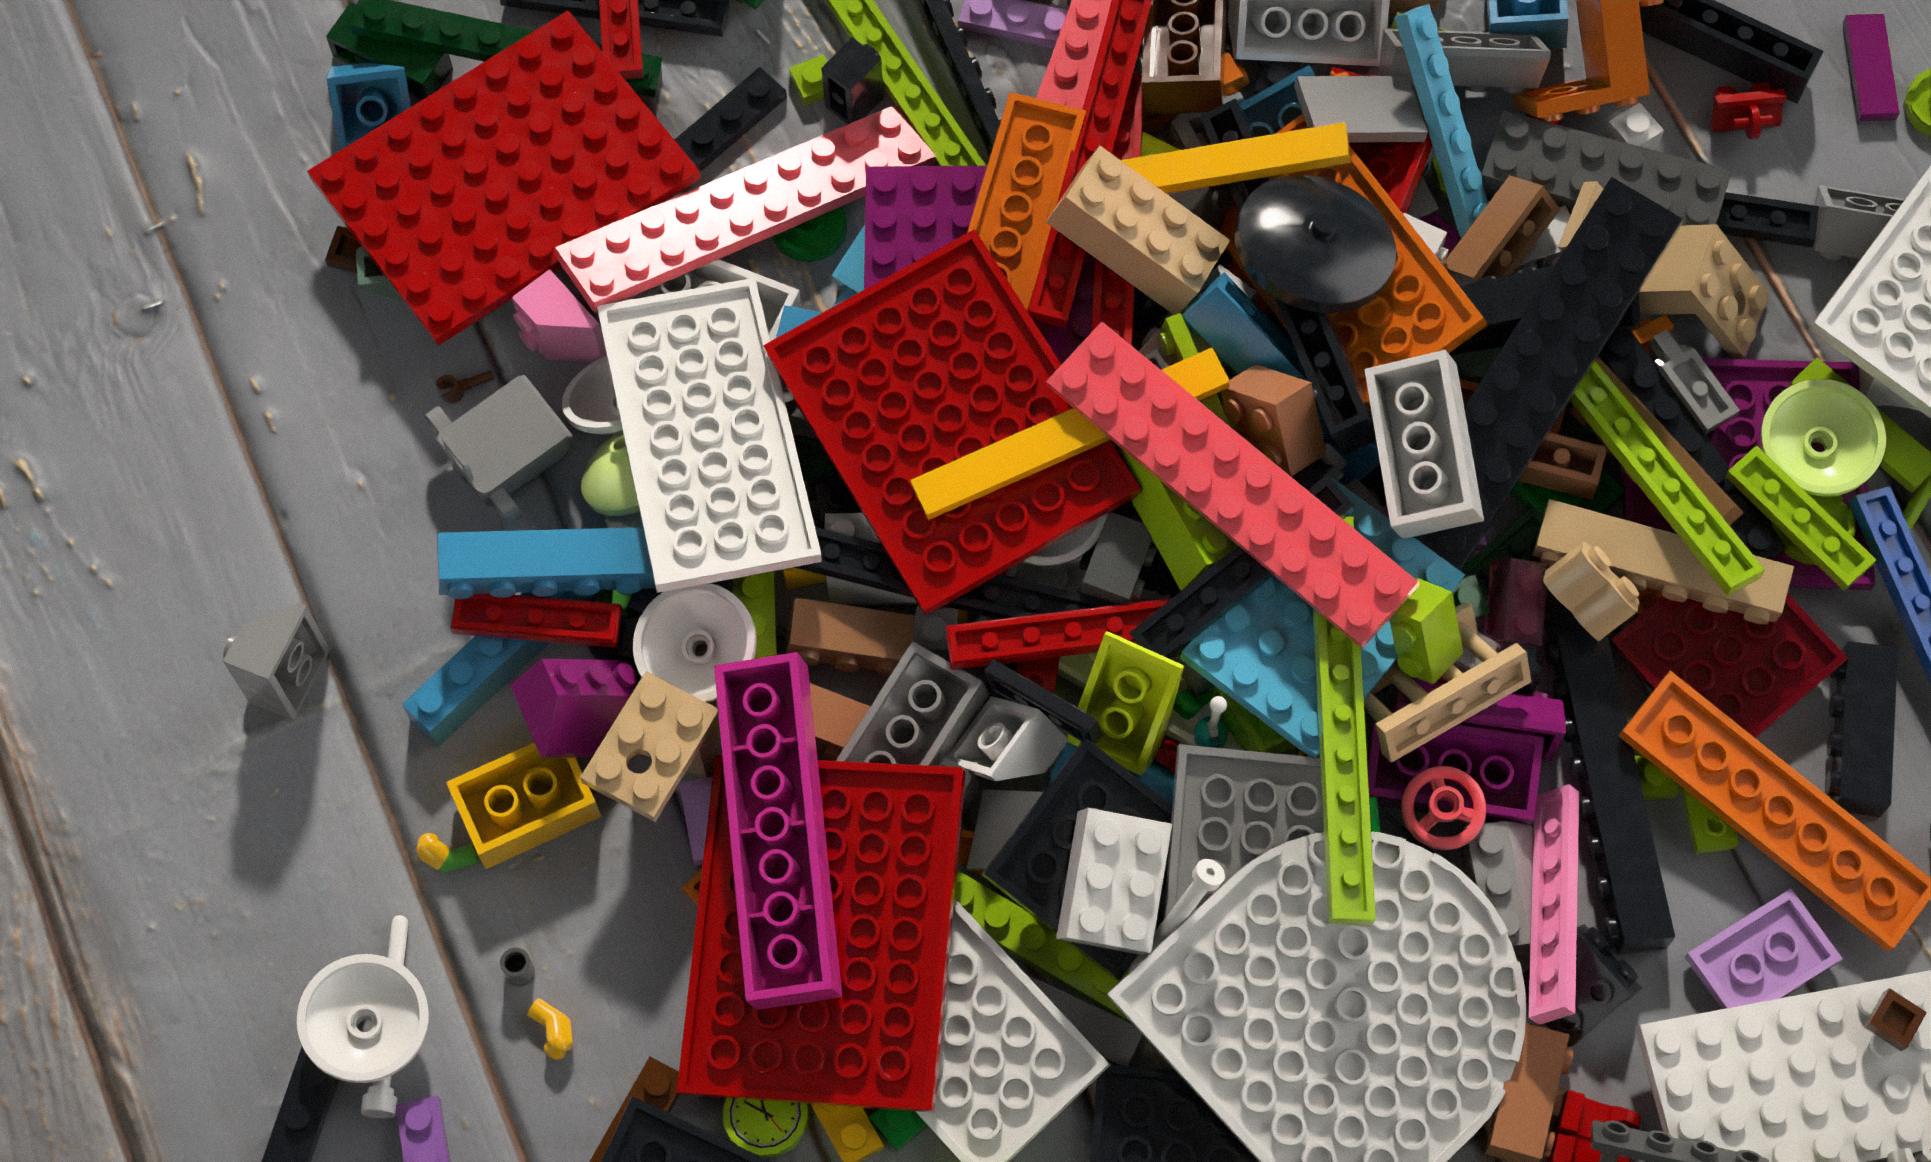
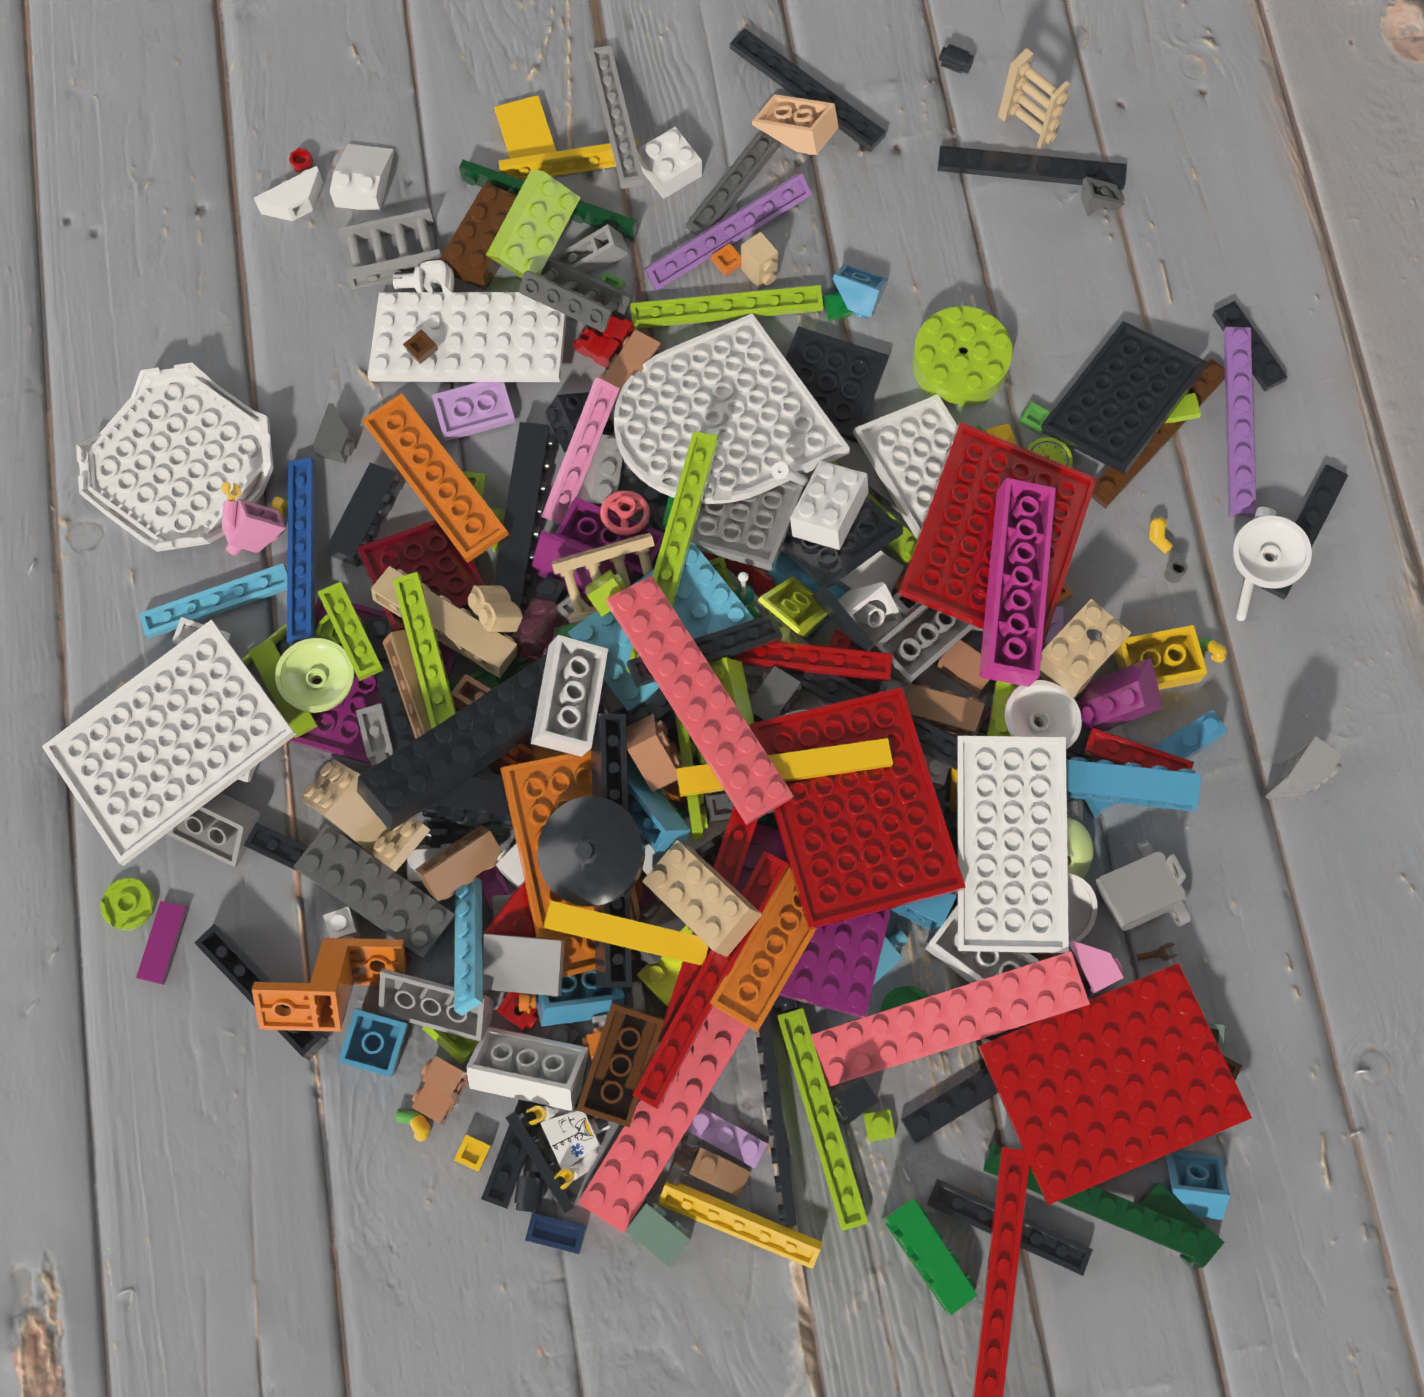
camera: 165 degrees left, 5 degrees up
red hips [1710,82,1787,139] -> none

